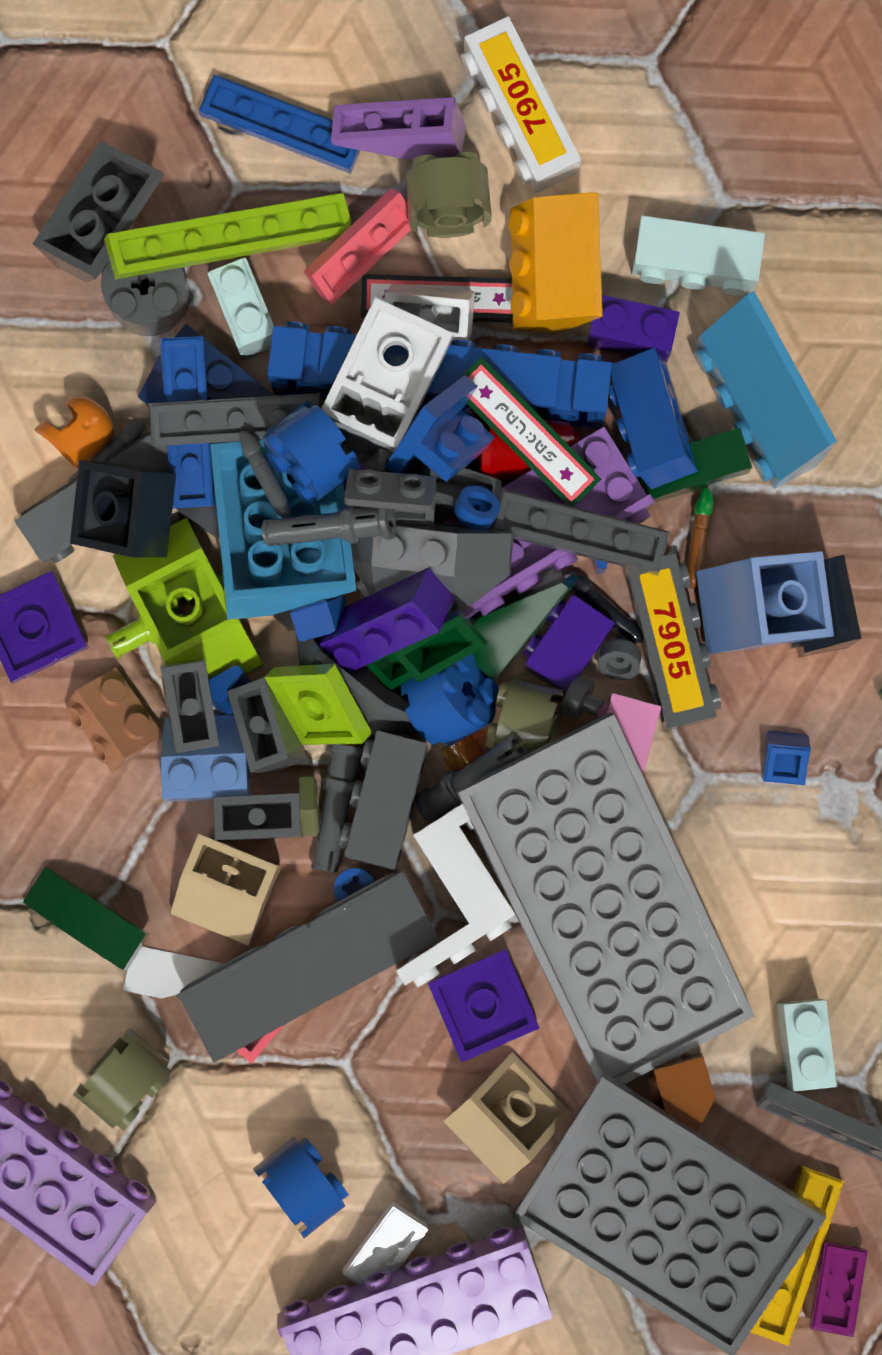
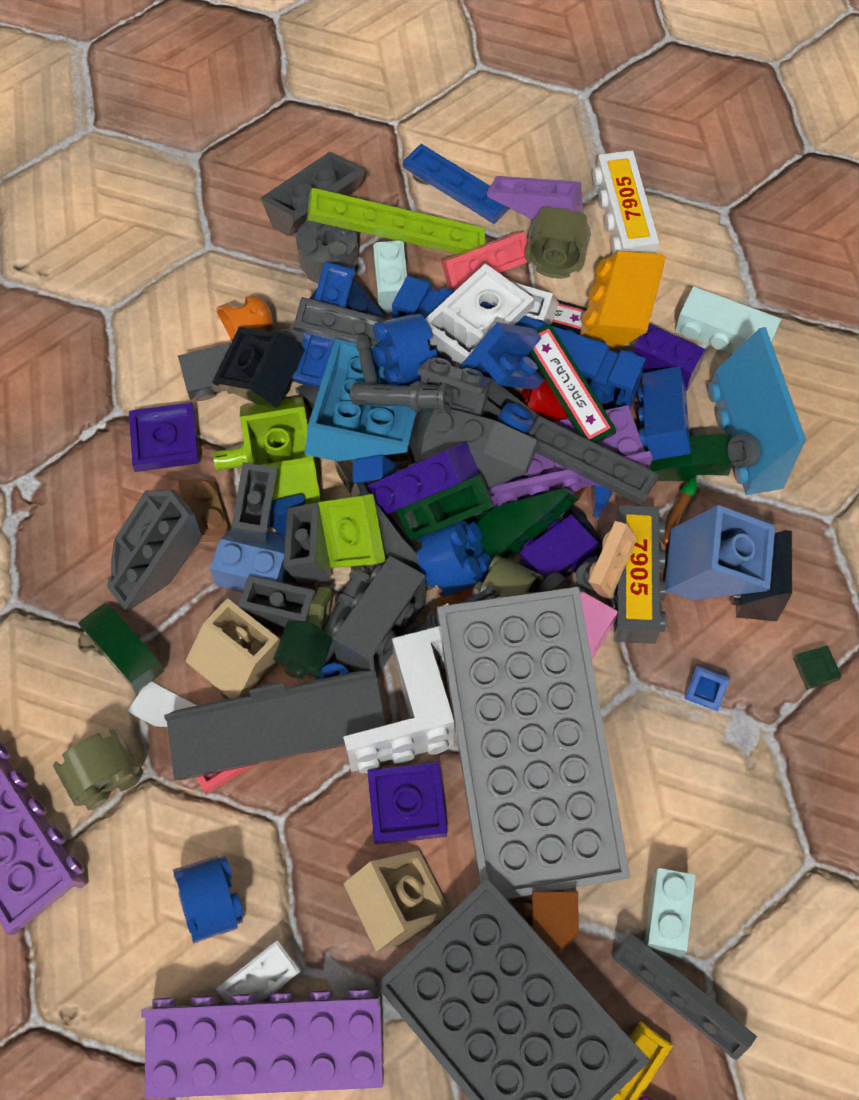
camera: 15 degrees right, 20 degrees down
none -> dark grey wedge [107,490,202,611]
none -> clear green brick [273,621,333,679]
none -> light nougat plate [588,521,637,599]
none -> dark grey tile [728,434,760,468]

